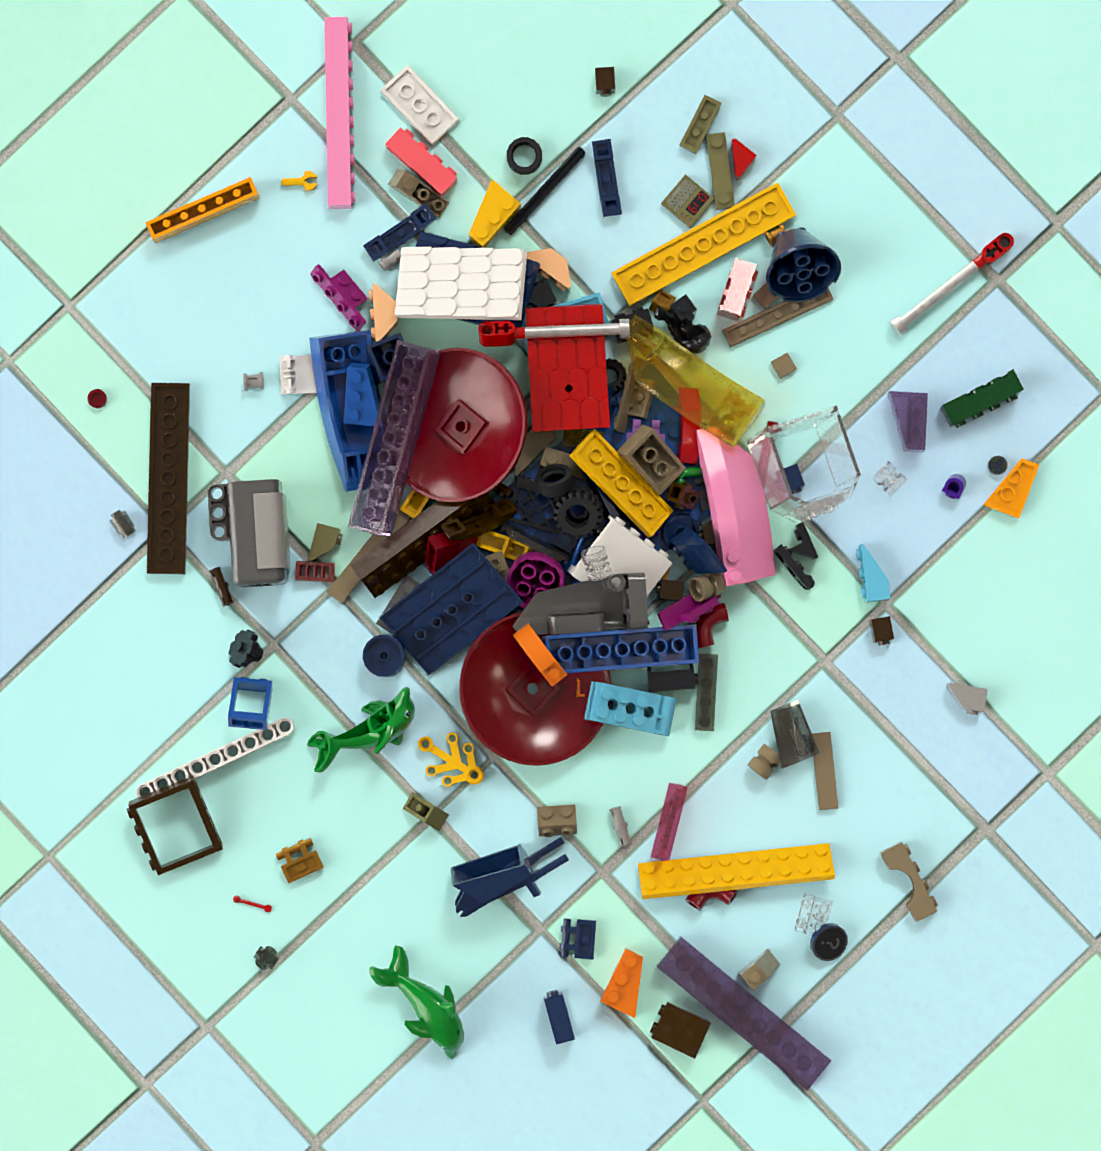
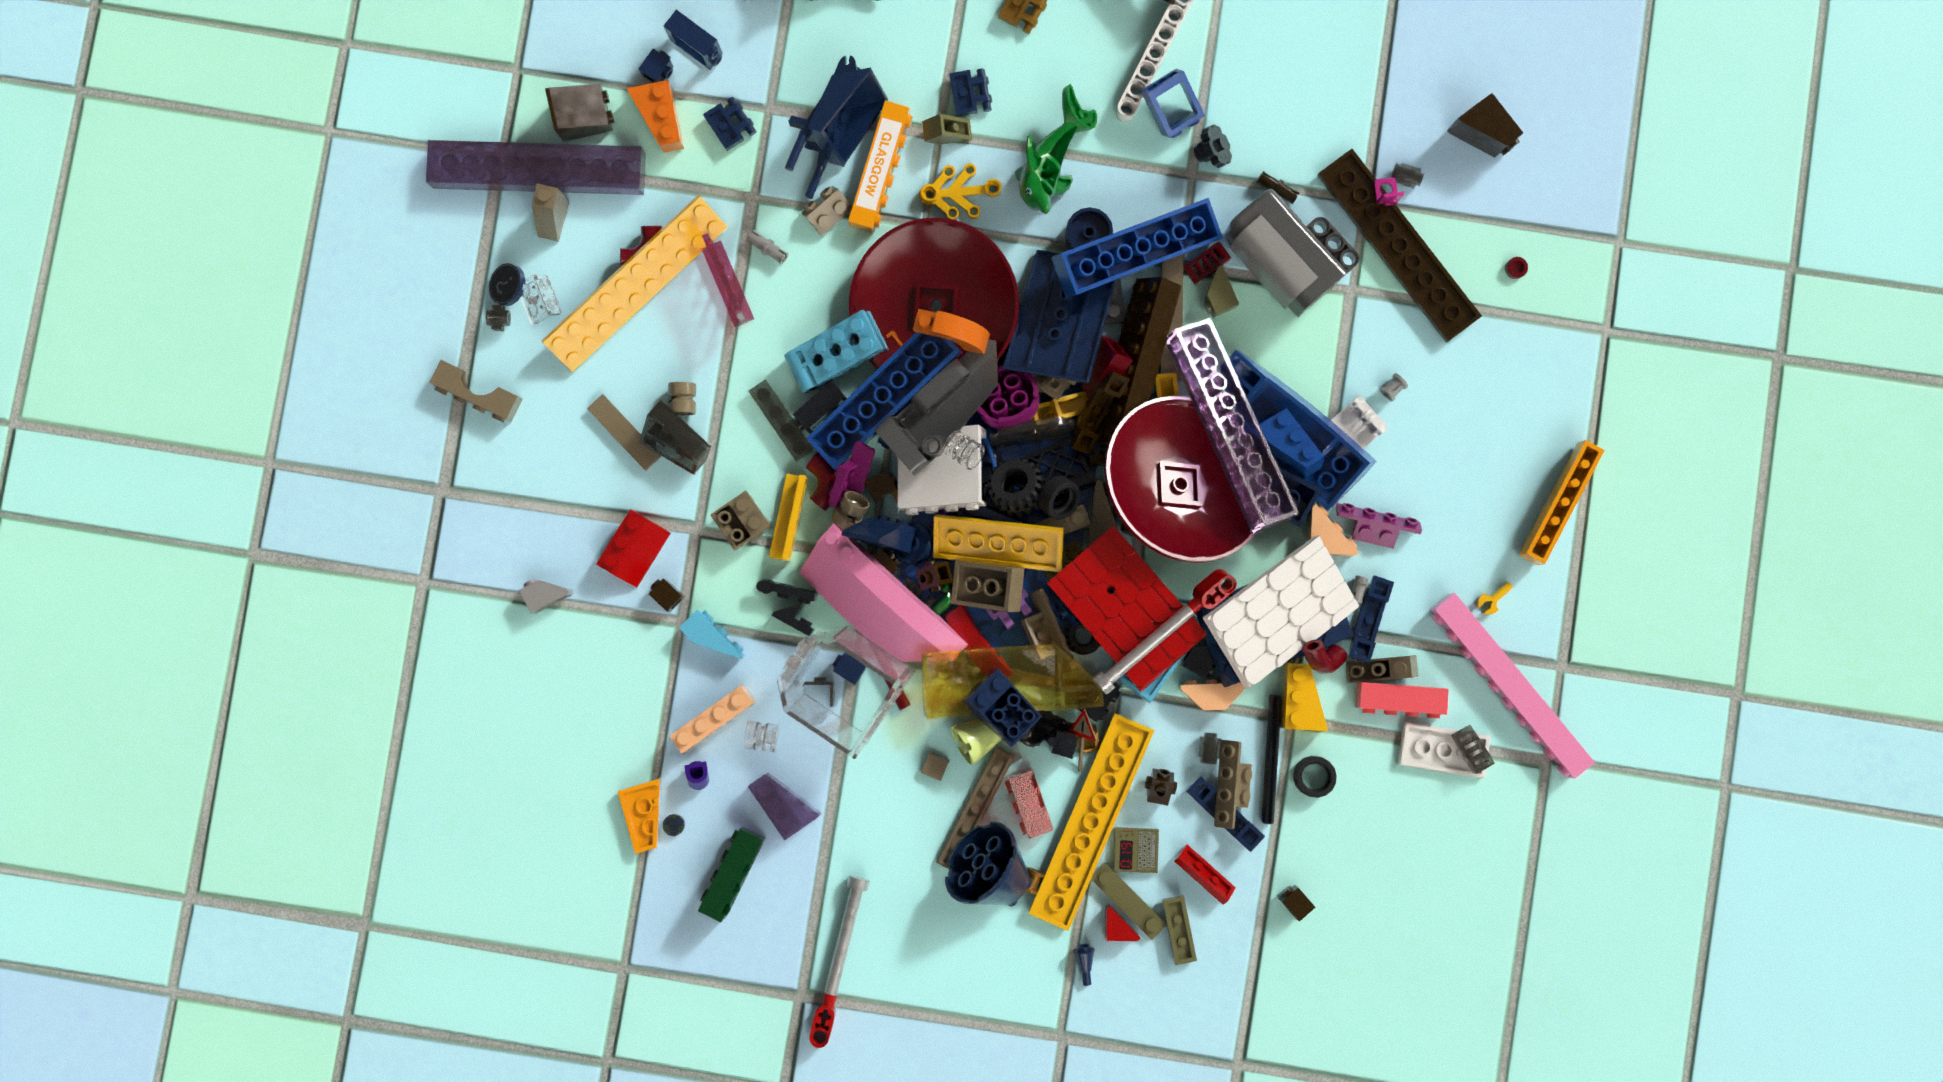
camera: 145 degrees right, 0 degrees up
dark tan tile [753,283,779,310] -> none
none -> clear smoke gear [486,305,511,331]
none -> red slope [596,509,671,588]
none -> dark blue brick [638,49,674,83]
none -> light nougat brick [669,685,756,754]
none -> dark tan slope [710,490,773,550]
none -> yellow fence [769,473,808,562]
none -> clear smoke bracket [804,677,835,707]
none -> light orange brick [848,100,913,233]
none -> dark blue plate [949,68,993,117]
none -> yellowish green cone [951,718,1002,765]
none -> dark blue slope [961,669,1042,747]
none -> blue brick [1051,198,1223,298]
none -> piece [1067,709,1097,772]
none -> dark blue cone [1073,944,1095,986]
none -> dark brown brick [1145,768,1177,806]
none -> red plate [1174,844,1236,905]
none -> clear smoke brick [1198,732,1222,764]
none -> dark tan bracket [1214,740,1252,829]
none -> dark red cylinder [1302,640,1348,674]
none -> dark pink bracket [1374,178,1404,206]
none -> dark brown slope [1447,93,1524,158]
none -> clear smoke slope [1451,724,1495,774]

